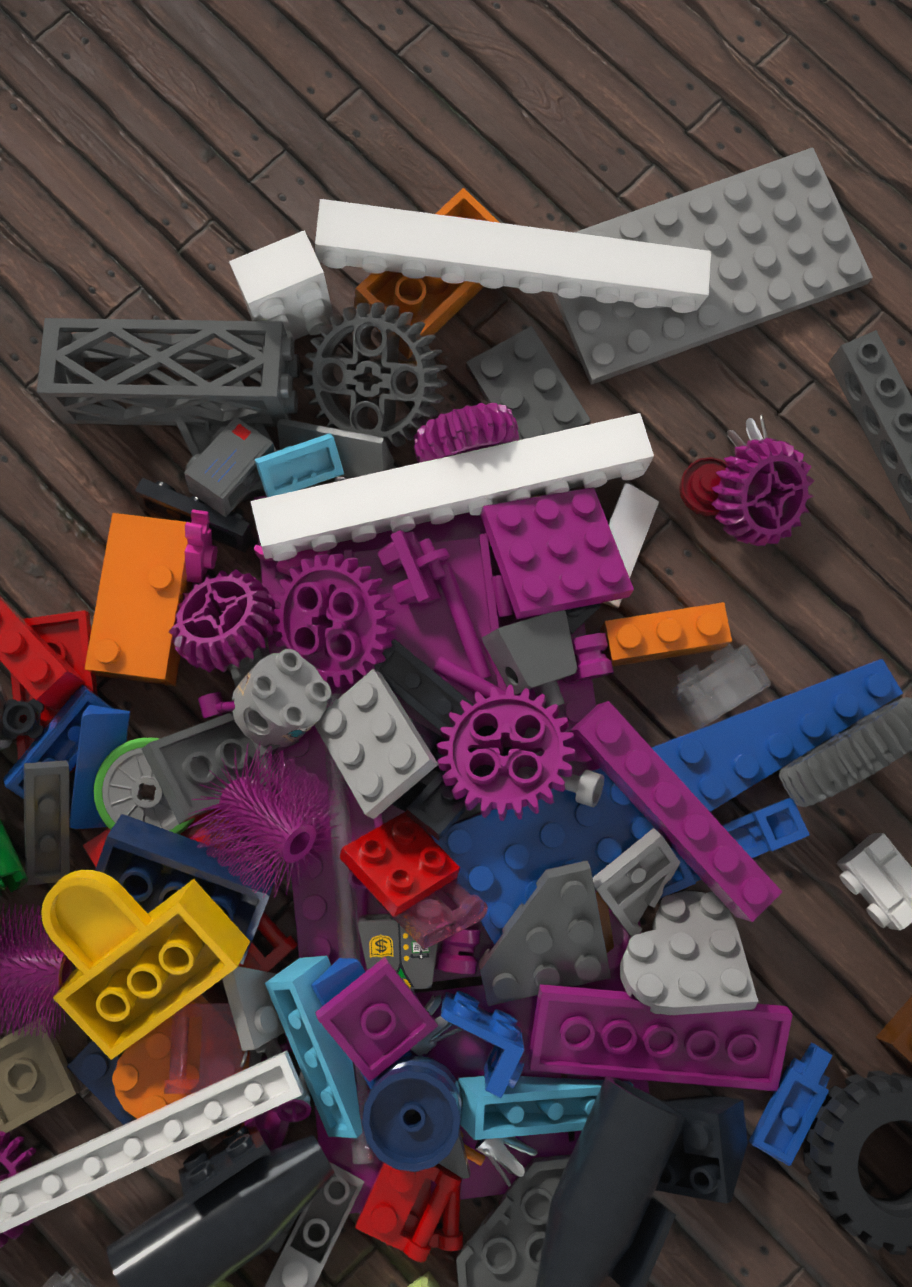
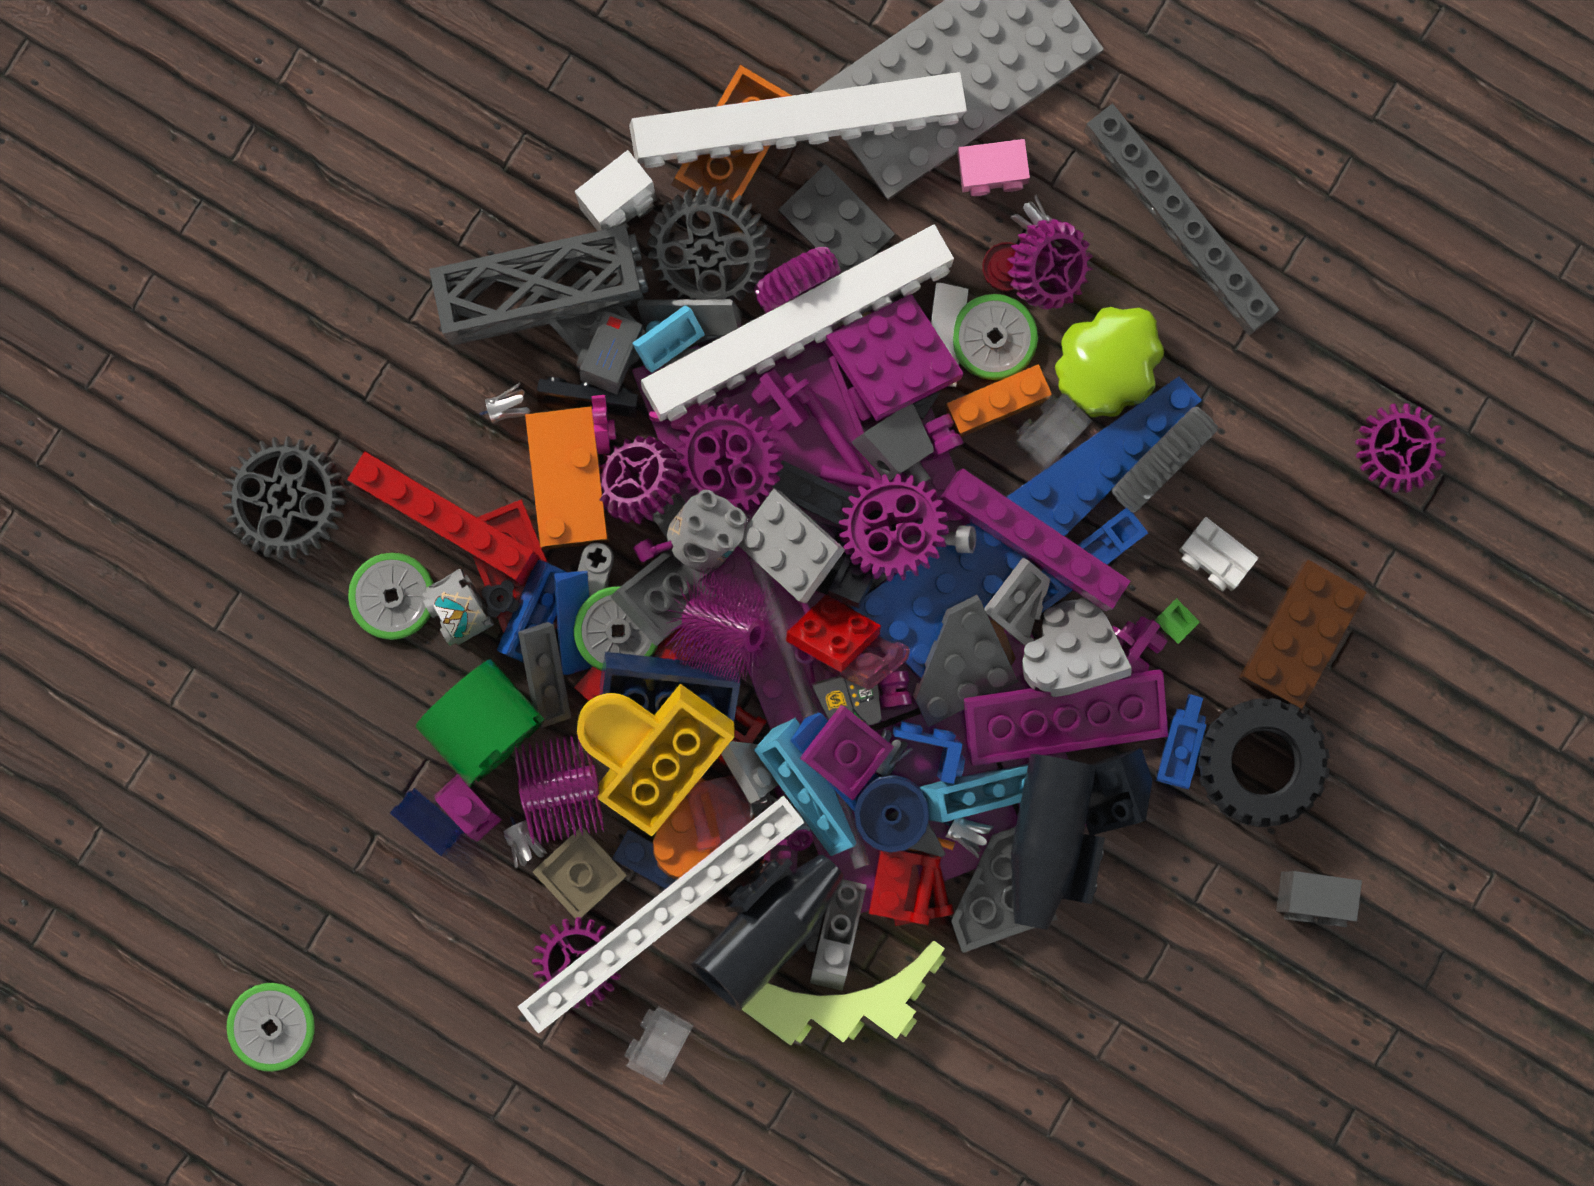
camera: 15 degrees left, 5 degrees up
none -> flat silver piece [479,382,531,424]
none -> light grey piece [577,543,614,597]
none -> light grey wheel [953,294,1038,380]
none -> bright pink brick [957,139,1030,196]
none -> lime piece [1055,307,1164,418]
none -> magenta hips [1112,616,1168,674]
none -> bright green plate [1155,598,1200,644]

